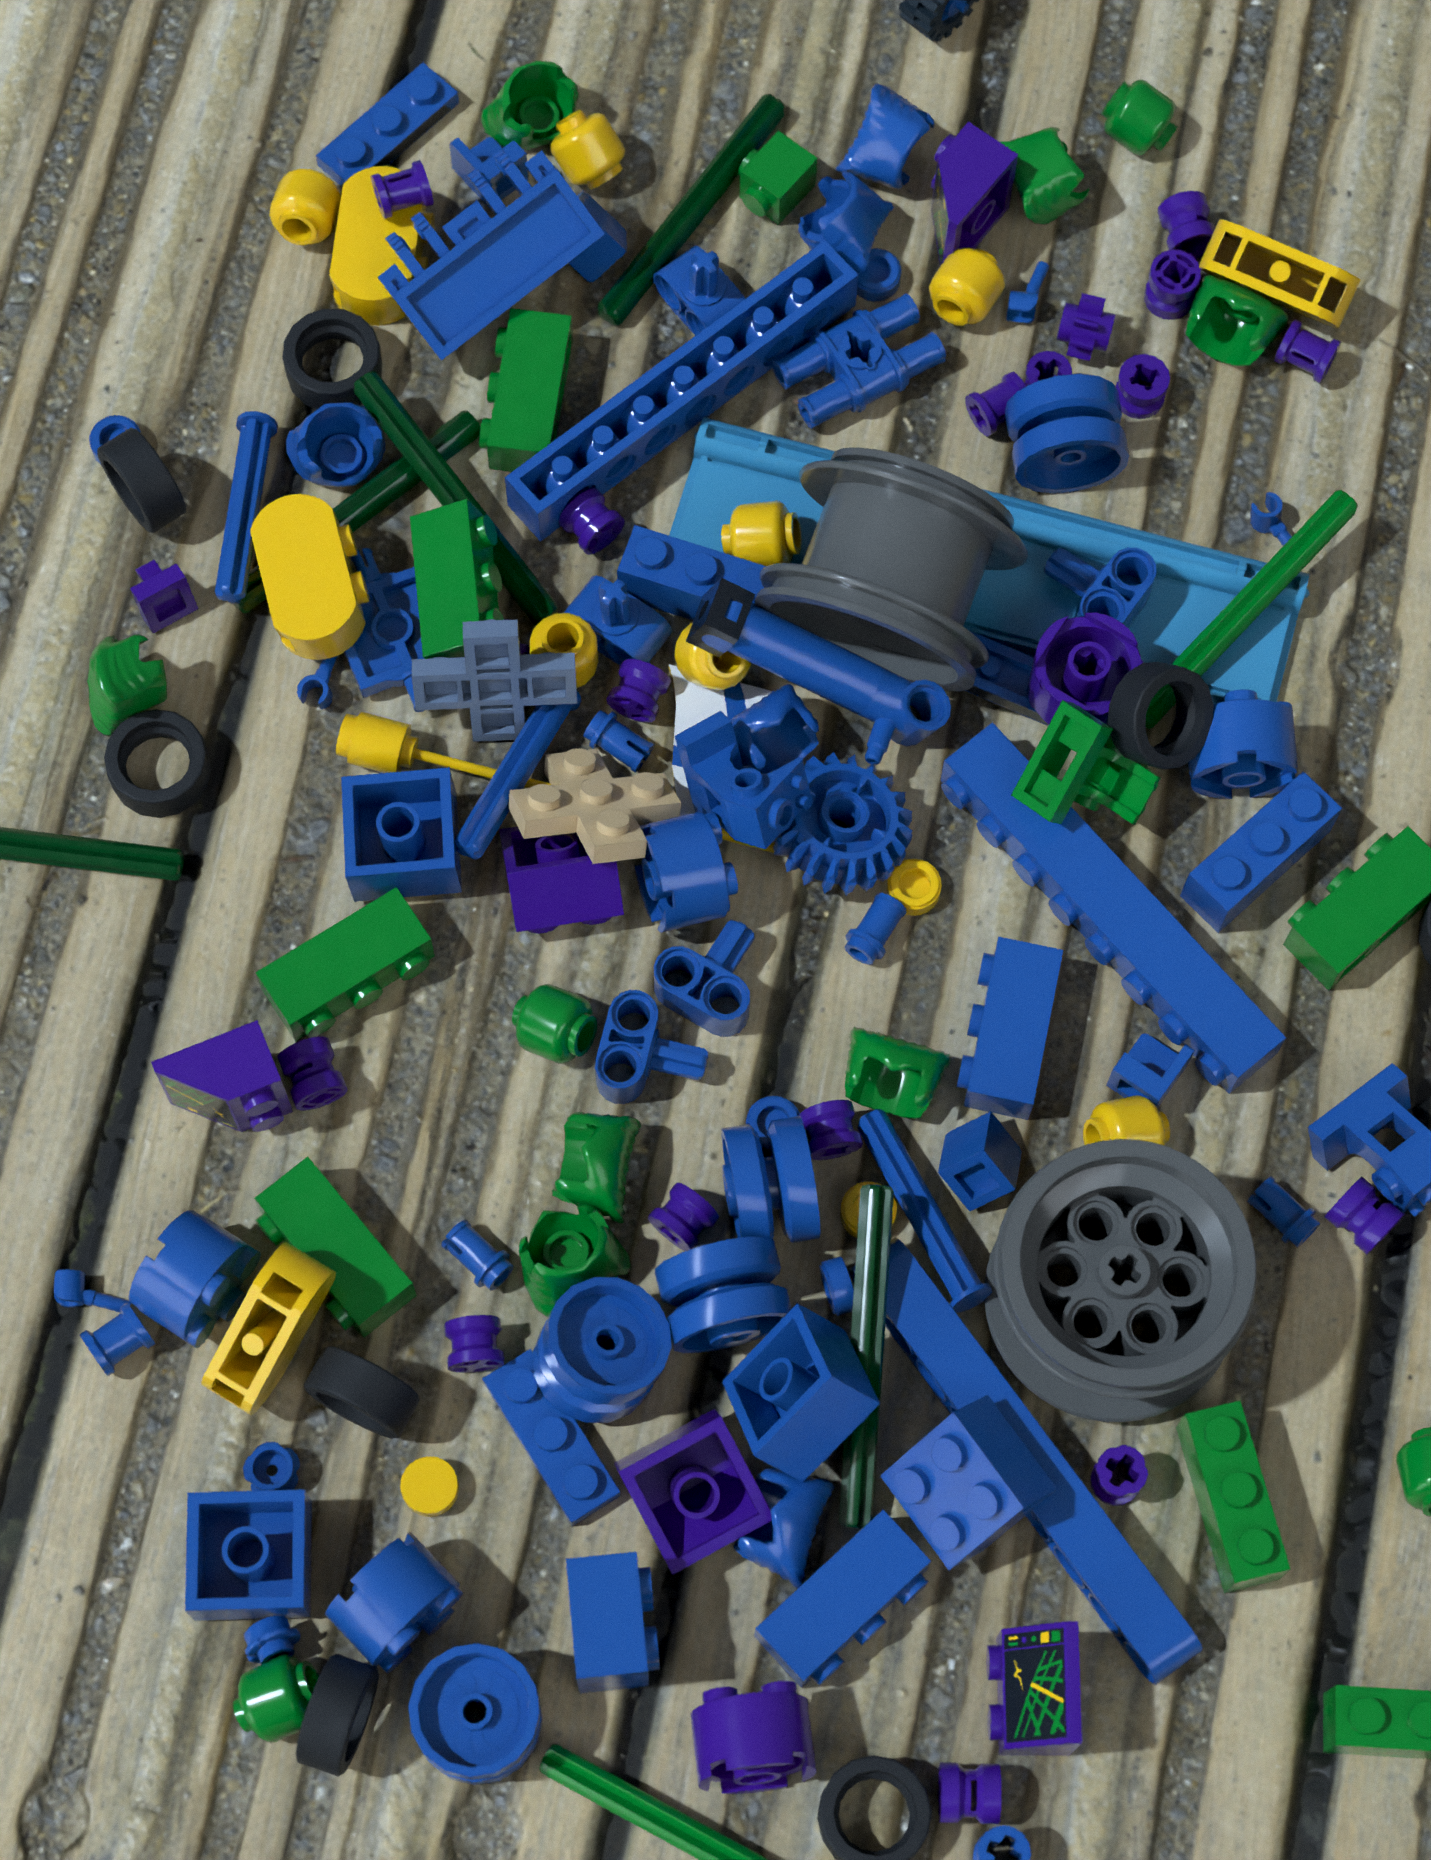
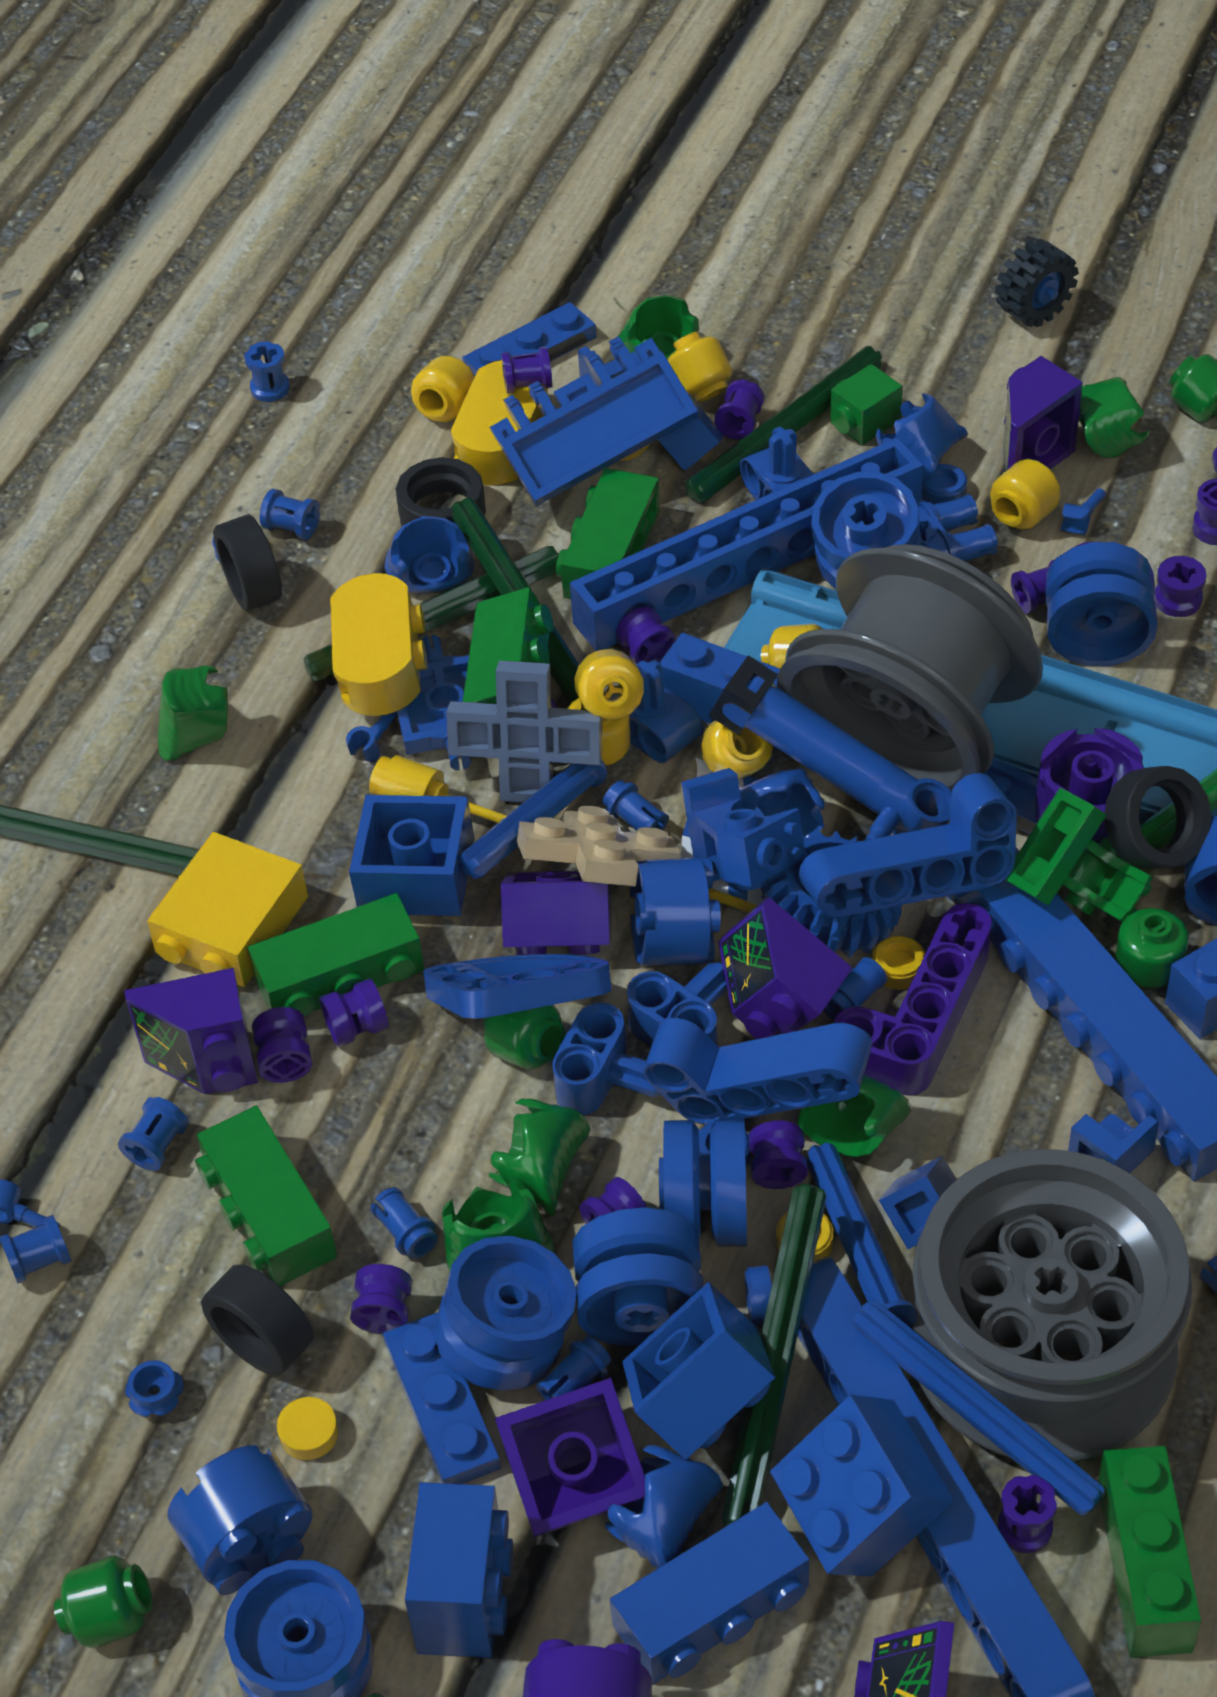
camera: 15 degrees right, 20 degrees down
black tyre [104,709,211,818] -> none
blue brick [129,1210,261,1348] -> none
dark purple tile [130,560,199,634] -> none
blue brick [185,1489,312,1621] -> none
yellow brick [201,1242,336,1415] -> none
blue axle [215,411,278,604] -> none
blue plate [244,1615,301,1665] -> none
black tyre [296,1654,379,1776] -> none
dark purple wheel [606,659,671,723] -> none
blue hair [836,84,934,189] -> none
blue brick [956,937,1063,1120] -> none
blue beam [1044,547,1156,628] -> none
dark purple gear [1056,293,1116,361] -> none
none -> blue bush [118,1097,189,1171]
none -> yellow brick [147,832,308,988]
none -> blue bush [244,341,290,402]
none -> blue bush [259,488,320,540]
none -> dark purple wheel [319,978,389,1047]
none -> blue beam [423,954,612,1019]
none -> blue pin [536,1336,612,1400]
none -> yellow head [575,649,644,721]
none -> blue beam [643,1018,872,1125]
none -> dark purple bush [714,379,765,440]
none -> dark purple slope [718,897,853,1039]
none -> blue beam [799,773,1017,918]
none -> blue wheel [811,472,921,589]
none -> dark purple beam [834,903,992,1096]
none -> blue axle [852,1300,1105,1516]
none -> green head [1115,908,1189,988]

